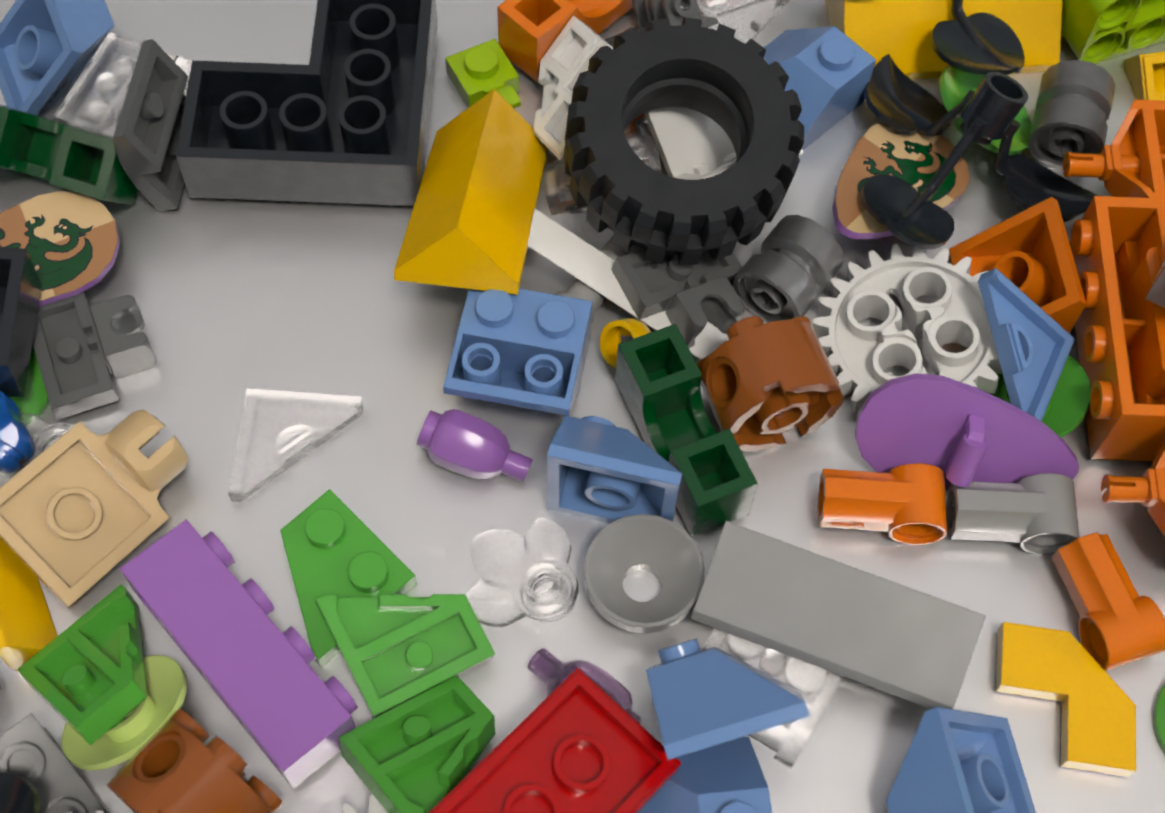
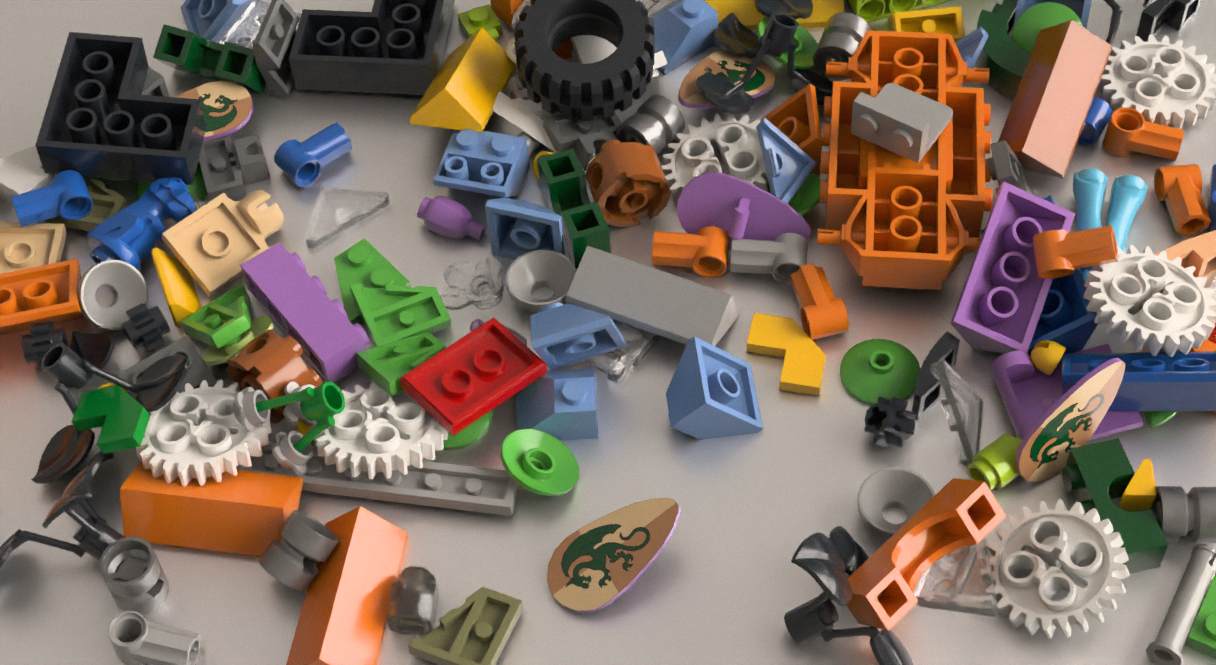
camera: 10 degrees right, 10 degrees down
none -> blue piece [274,123,353,187]

